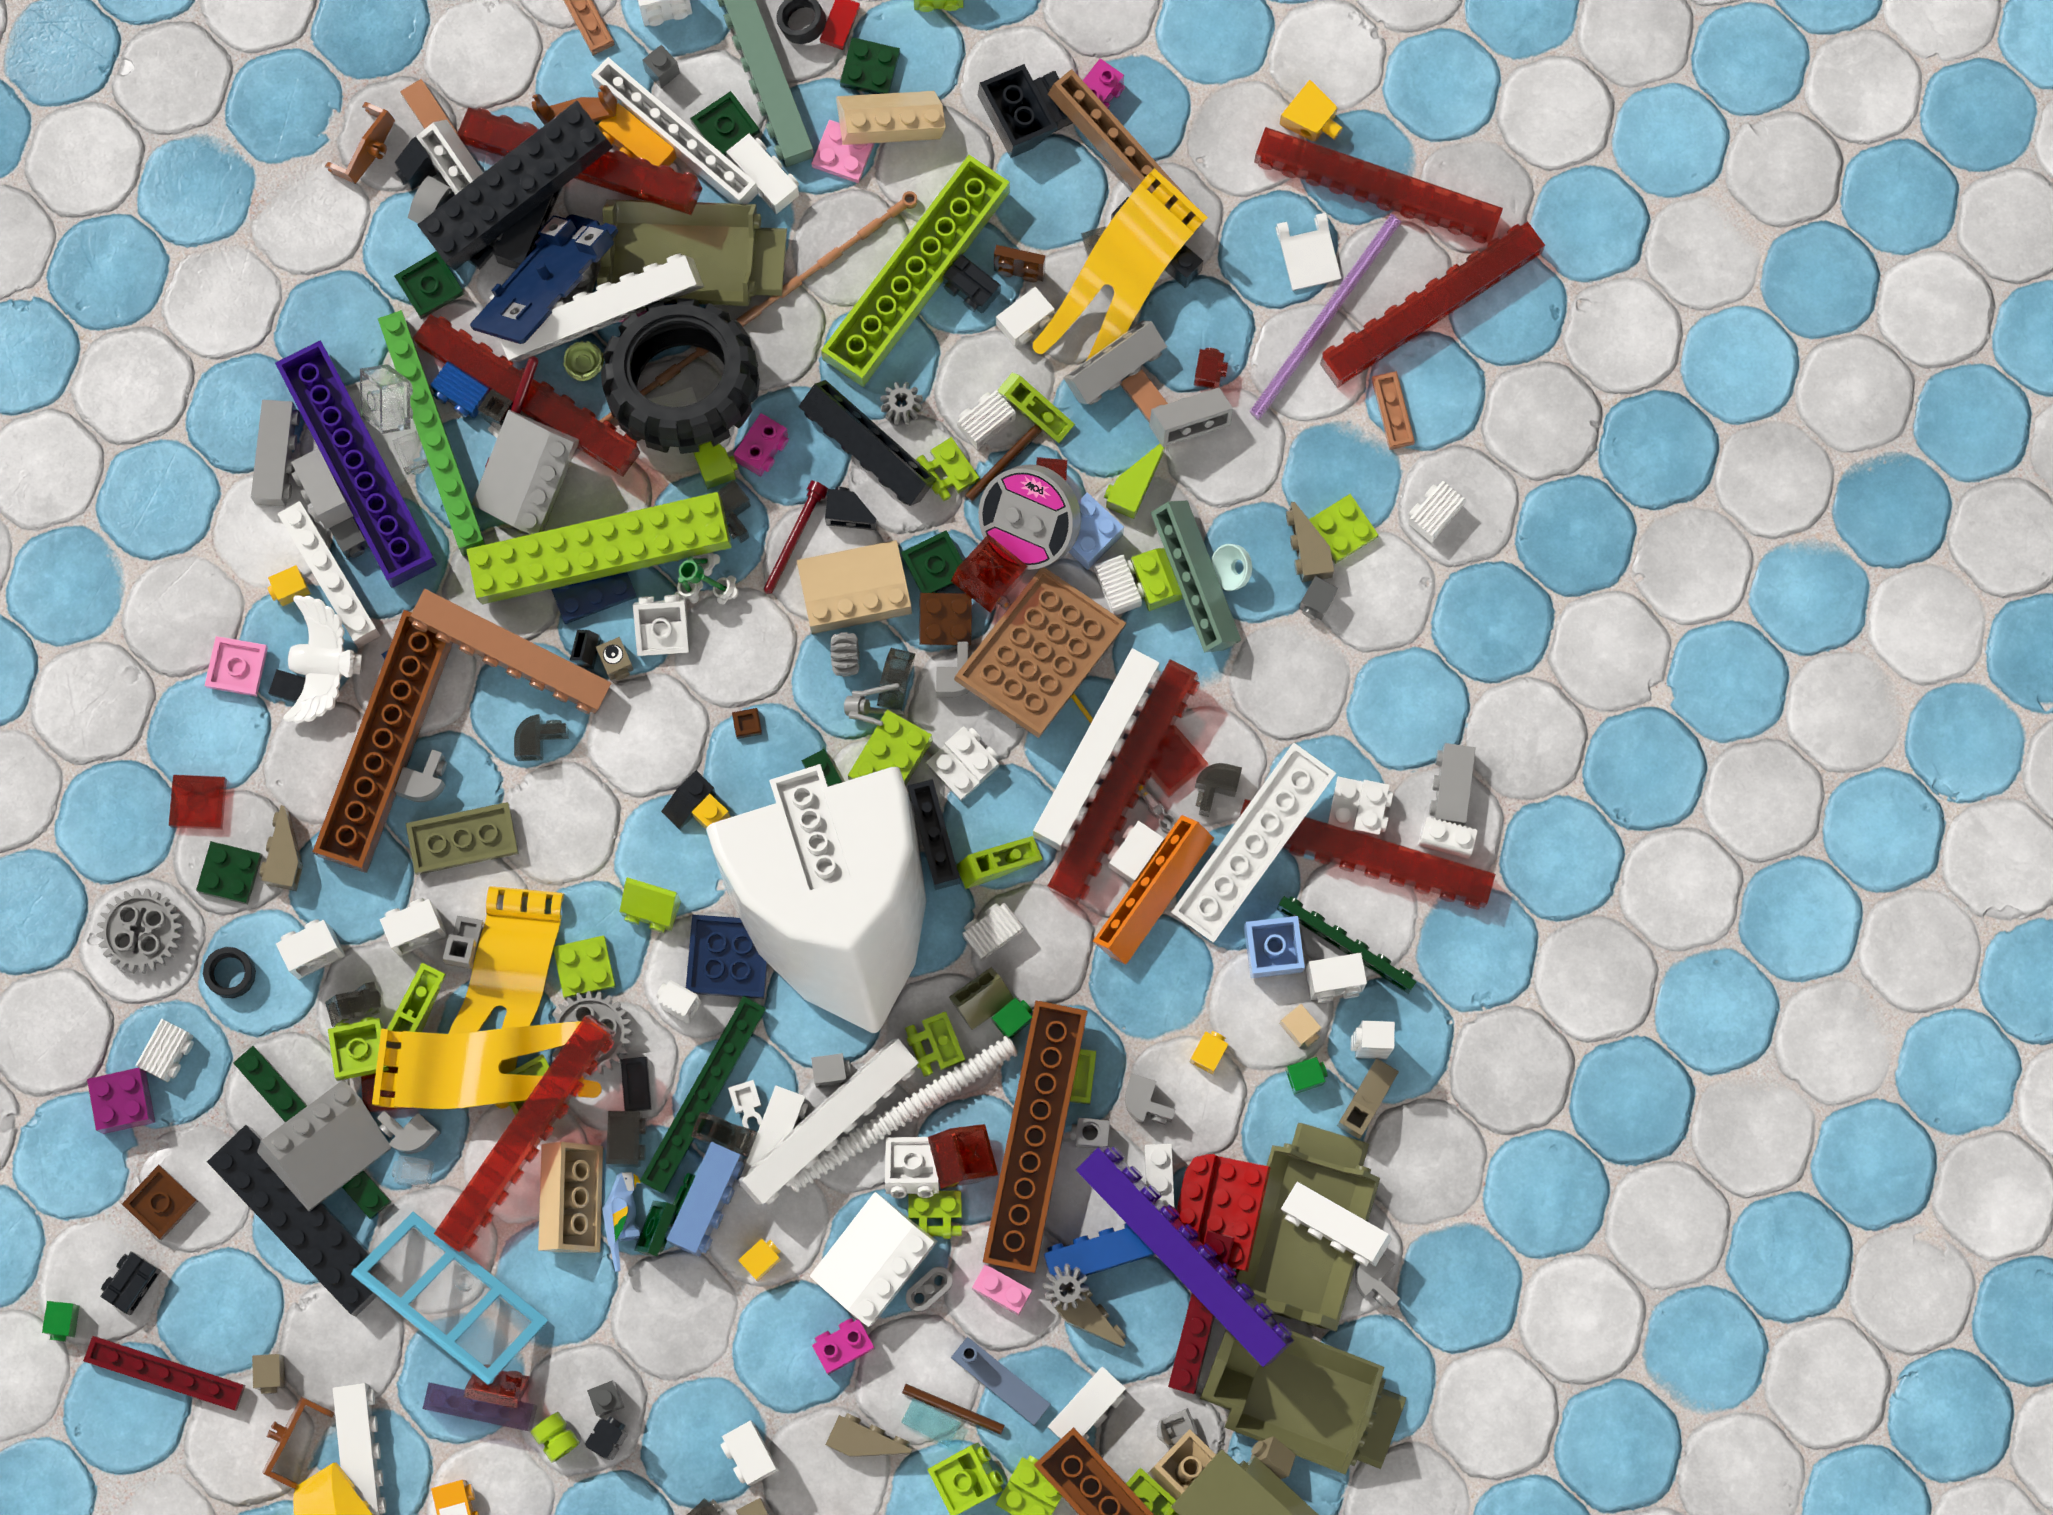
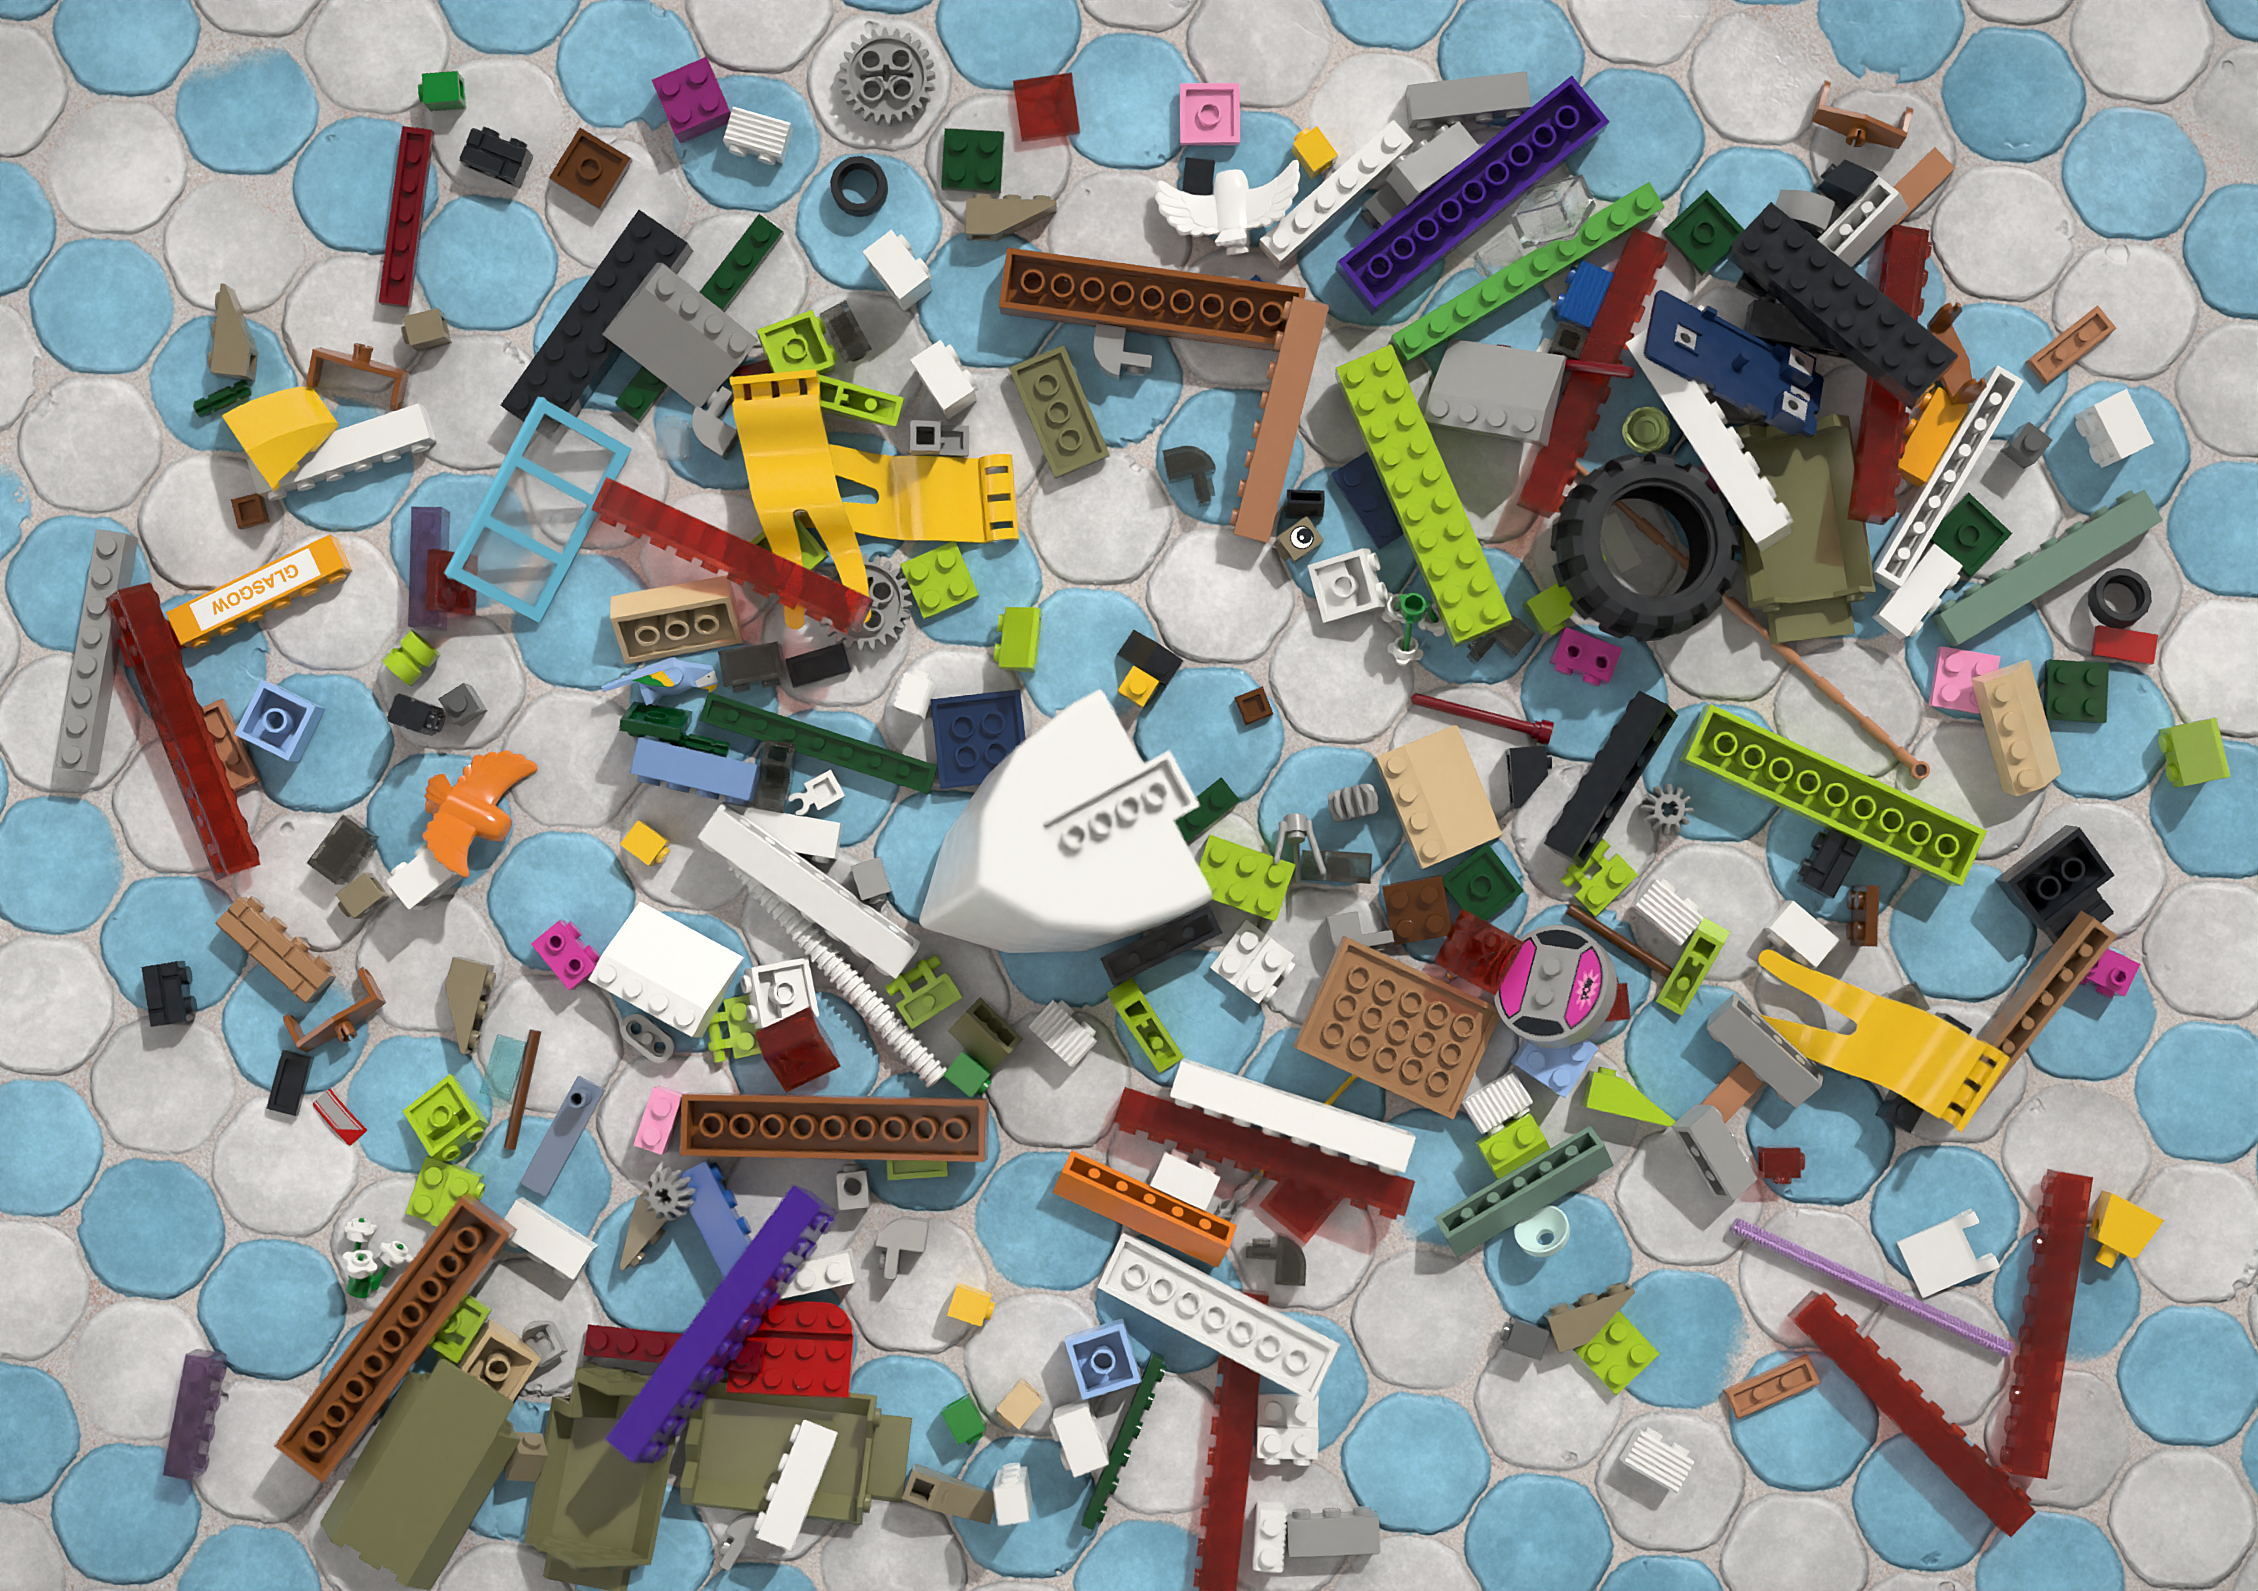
camera: 80 degrees right, 10 degrees up
none -> orange animal [422,750,537,878]

